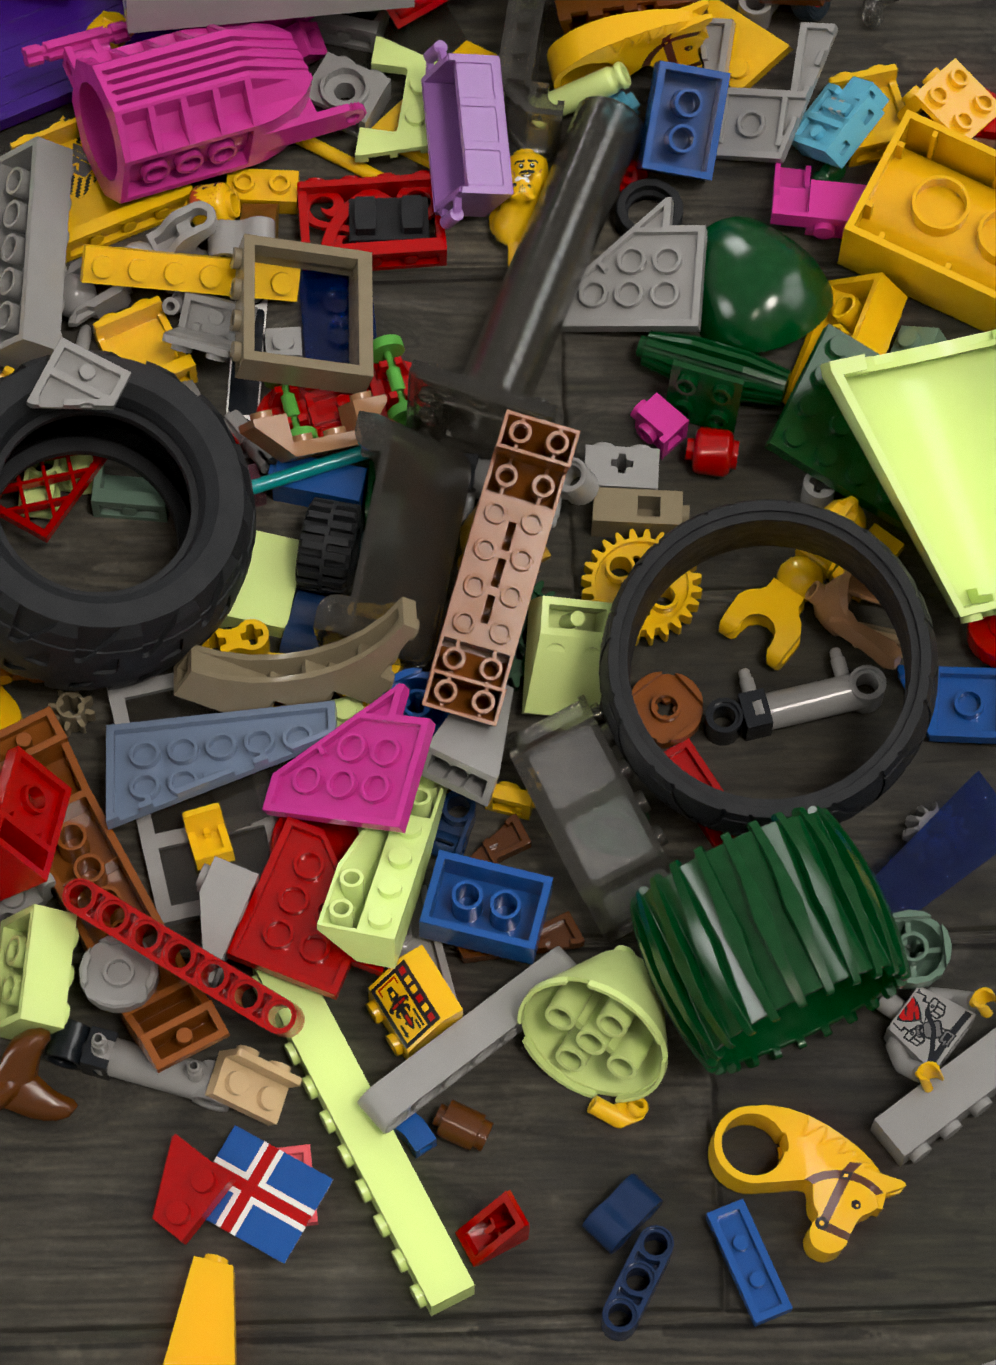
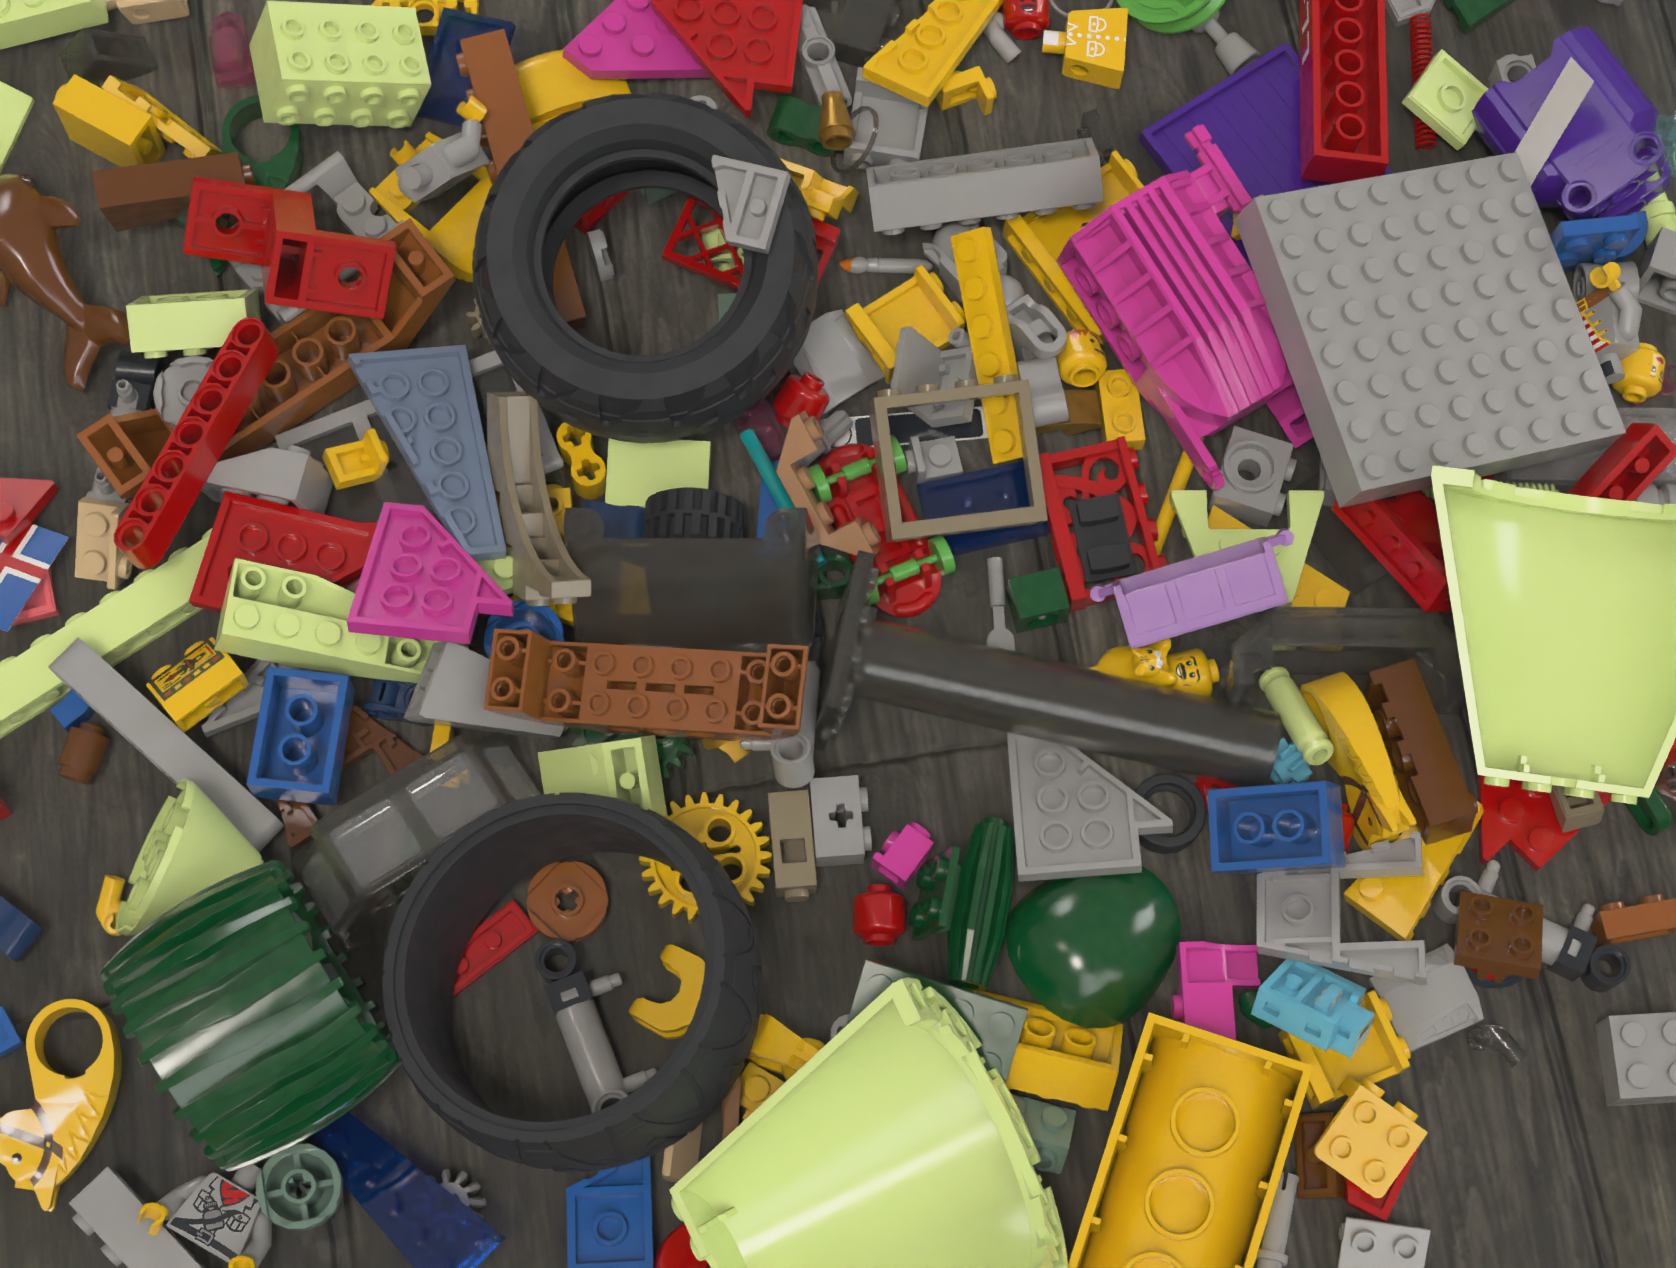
camera: 80 degrees right, 5 degrees up
none -> light grey piece [987,557,1016,668]
none -> dark green piece [1005,567,1070,633]
none -> light grey slope [1367,943,1484,1052]

